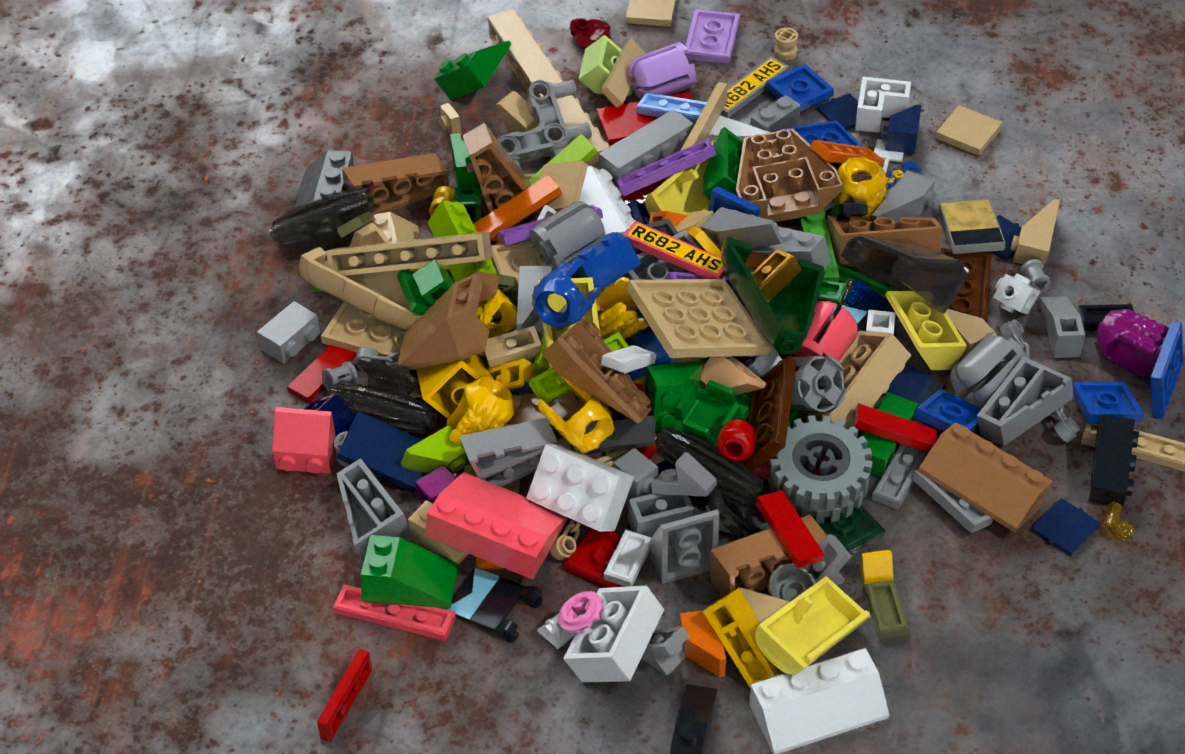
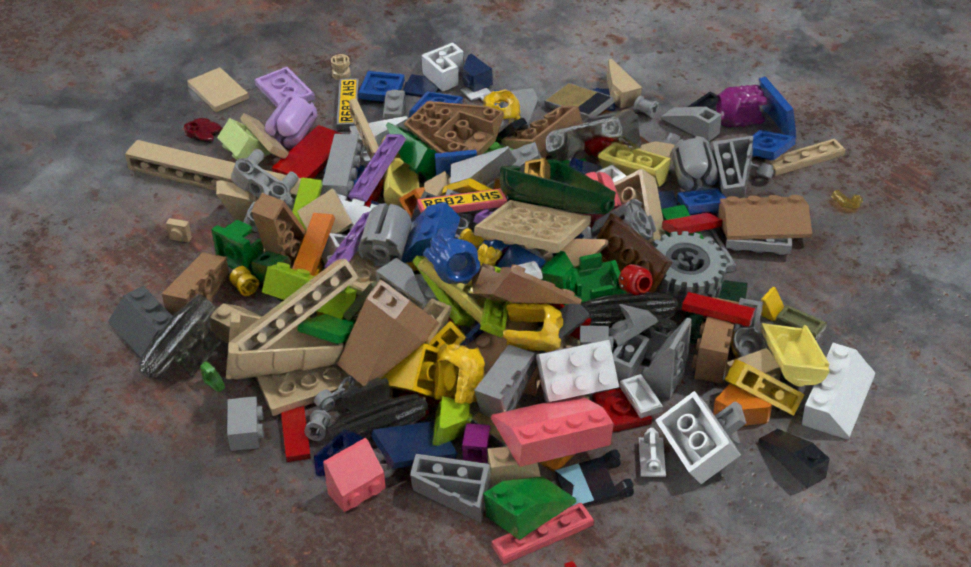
camera: 45 degrees left, 5 degrees down
olive tile [337,211,375,238] -> none
brick [412,259,453,306] -> none
green slope [434,40,512,100] -> none
bright pink gear [558,591,605,634] -> none
light blue tile [636,93,707,123] -> none
orange tile [809,140,885,167] -> none
tan tile [935,105,1002,156] -> none
white brick [993,273,1041,315] -> none
dark blue piece [1031,498,1101,556] -> none
black brick [1088,414,1139,506] -> none

